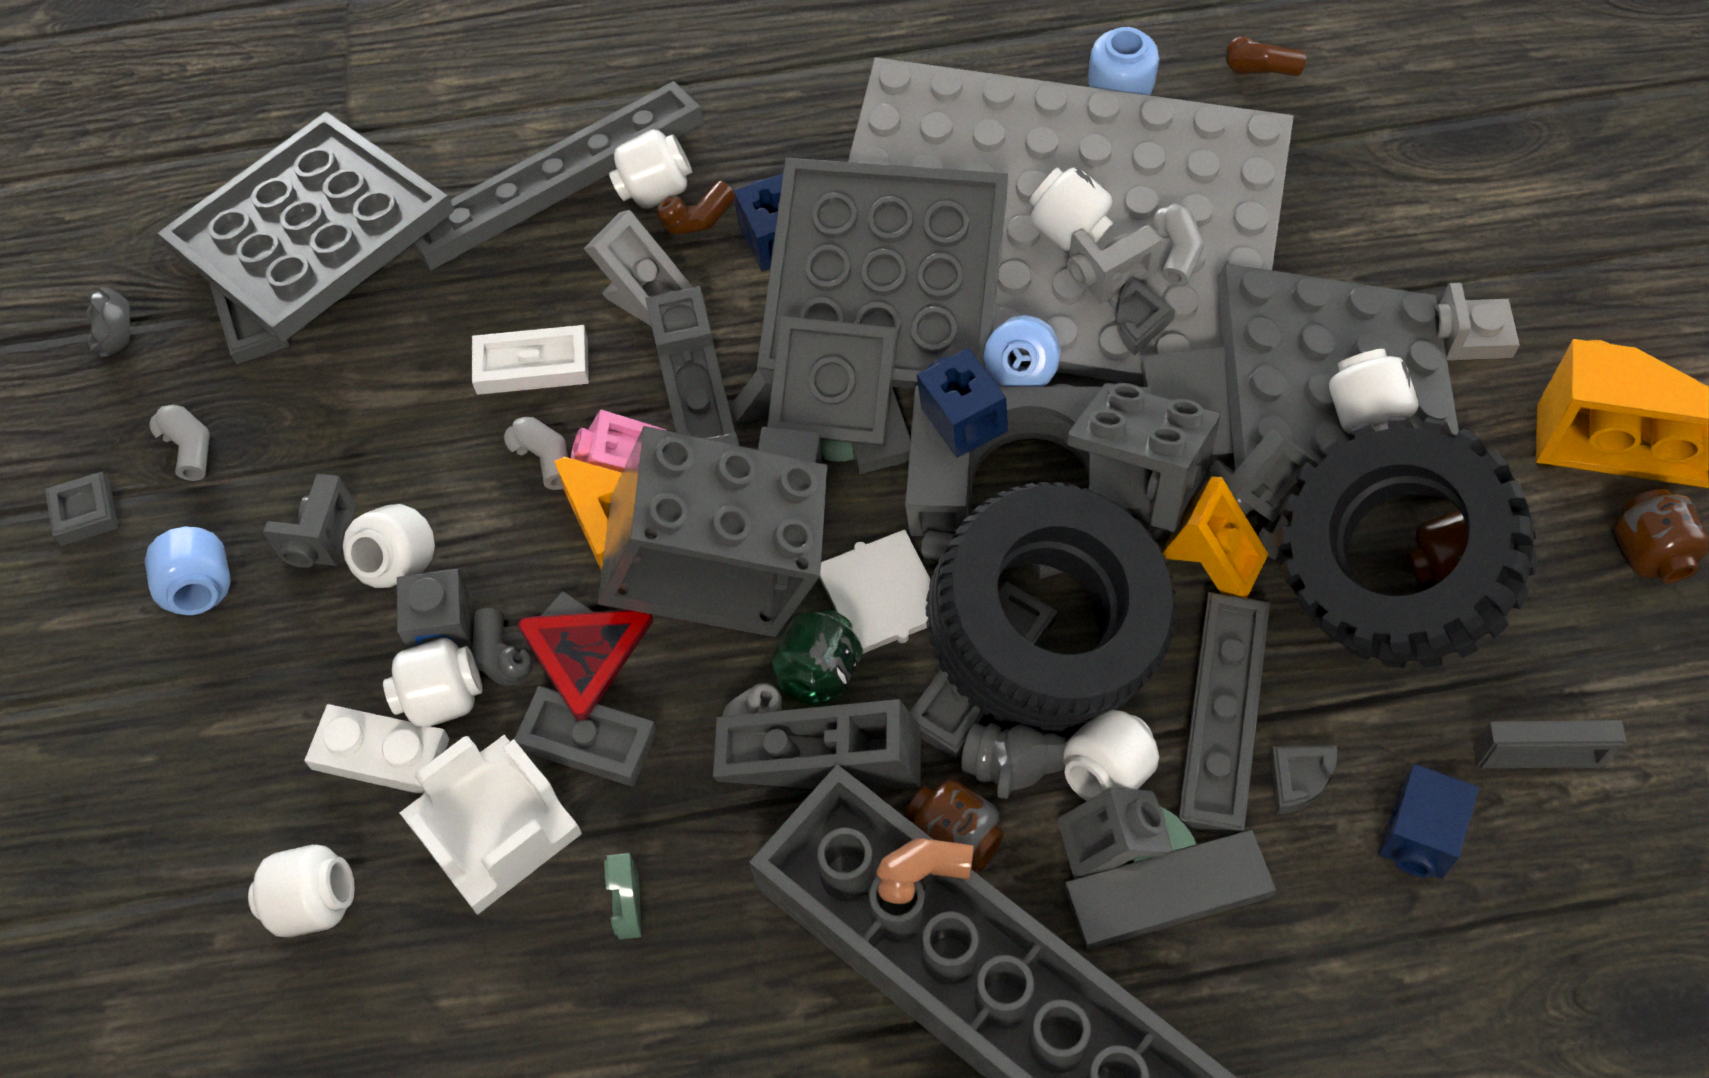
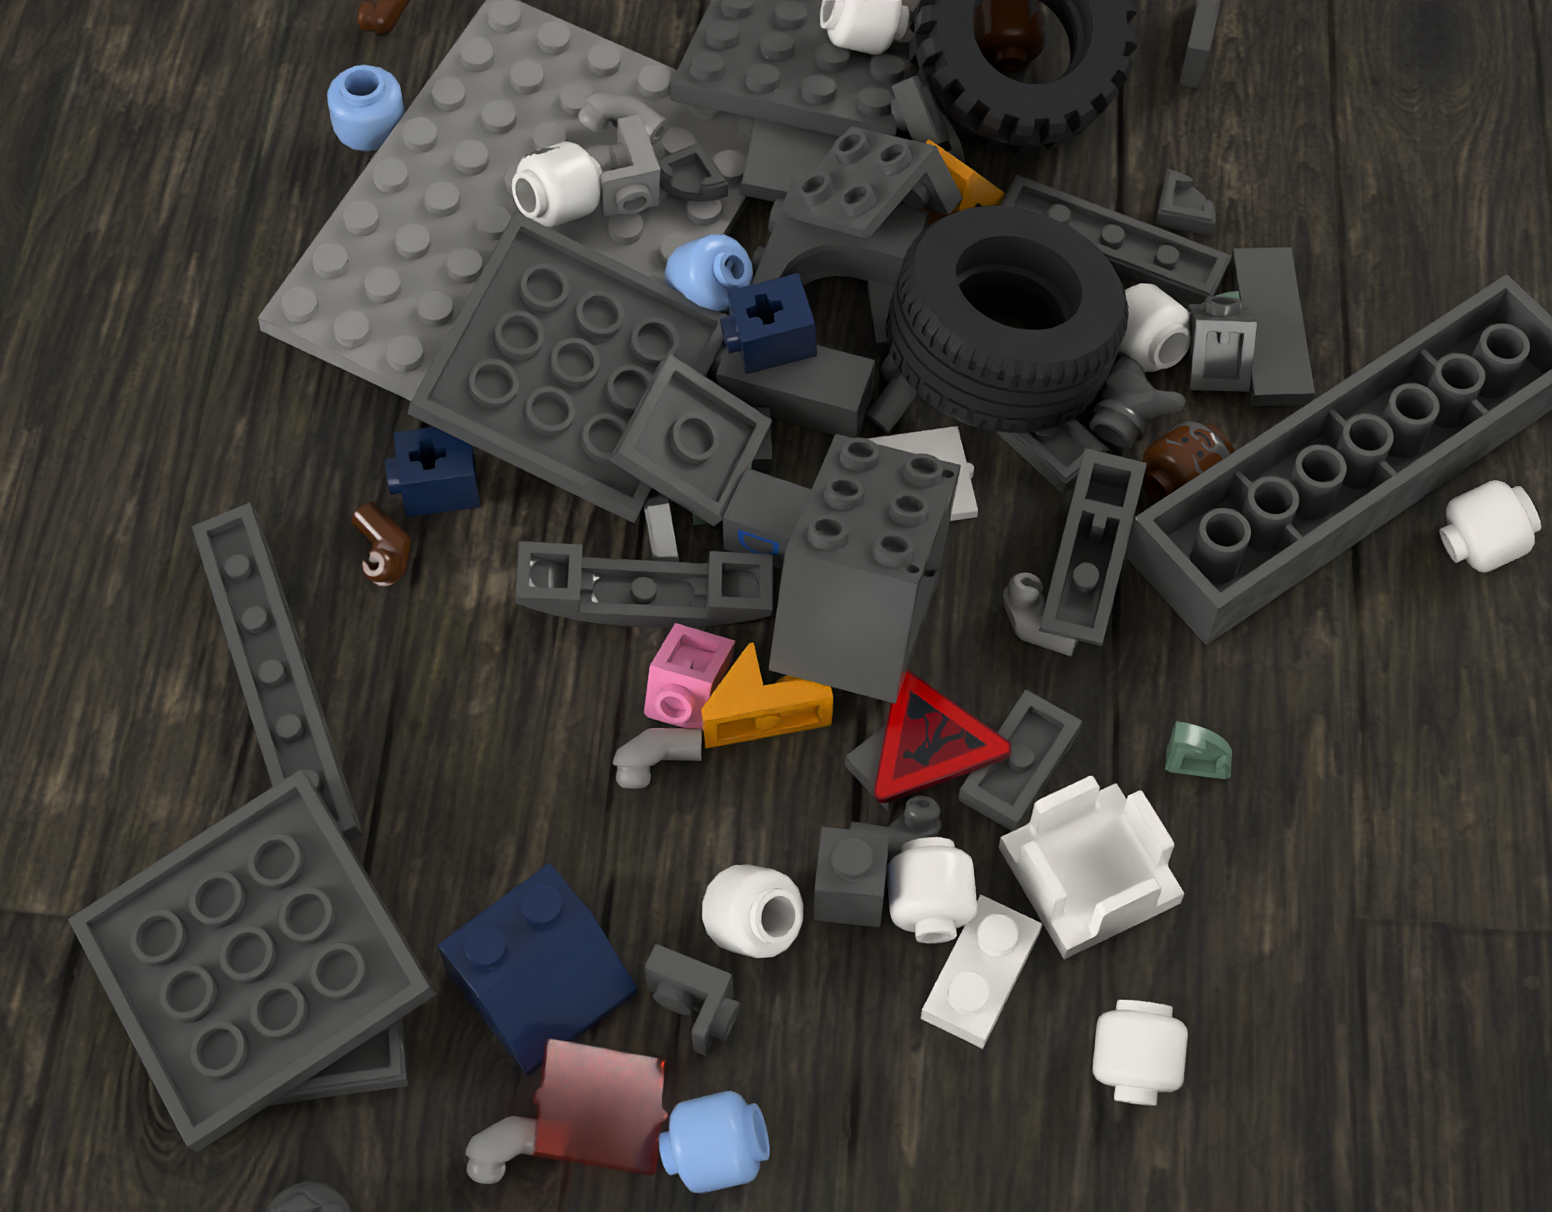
camera: 80 degrees left, 0 degrees up
white plate [472,325,589,395] -> none
light grey slope [584,210,693,327] -> none
white head [609,129,692,209] -> none
clear green head [771,610,863,705] -> none
nougat arm [876,838,974,904] -> none
dark blue brick [1378,764,1479,879] -> none
none -> dark blue slope [437,863,638,1076]
none -> clear red piece [532,1039,668,1176]

